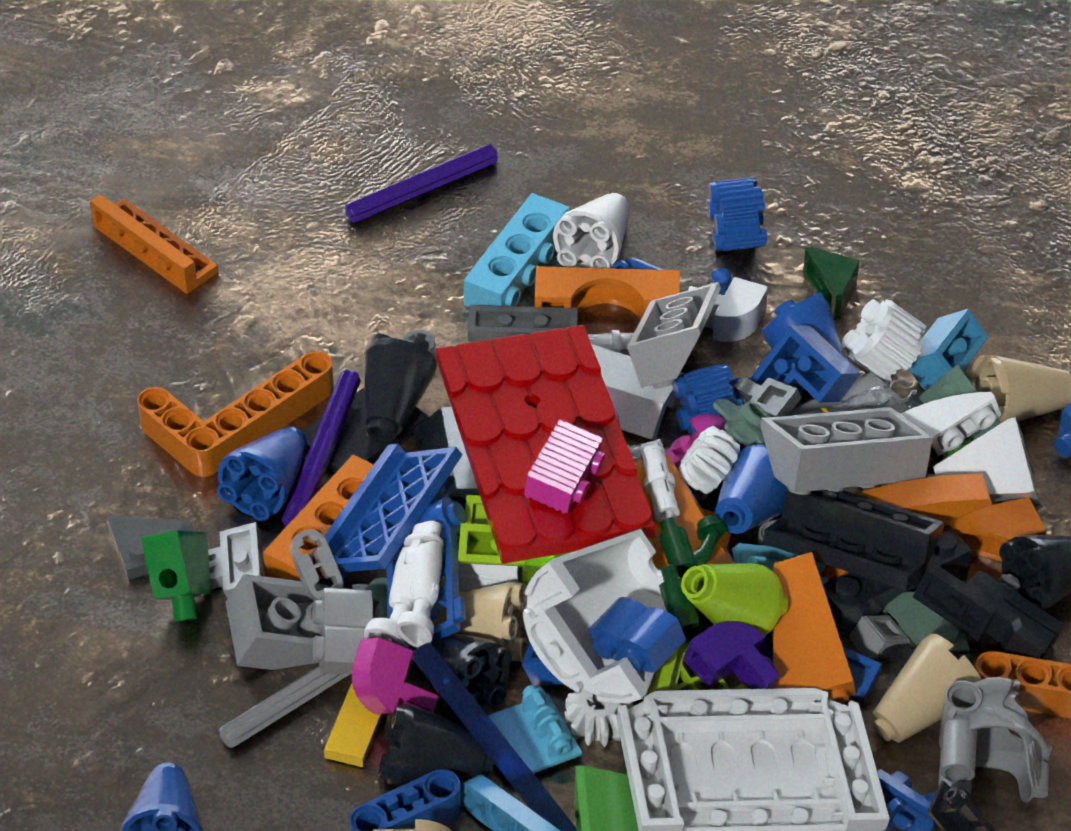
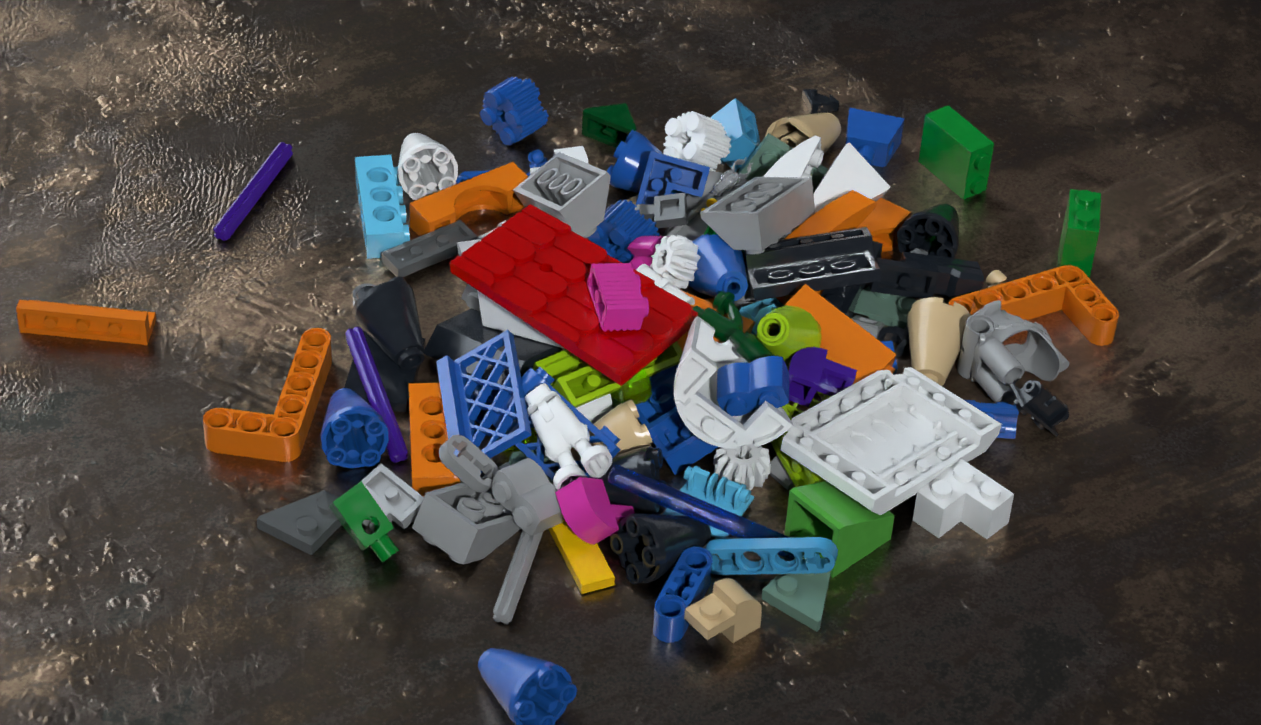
camera: 40 degrees left, 5 degrees down
sand green plate [713,399,770,446] -> none

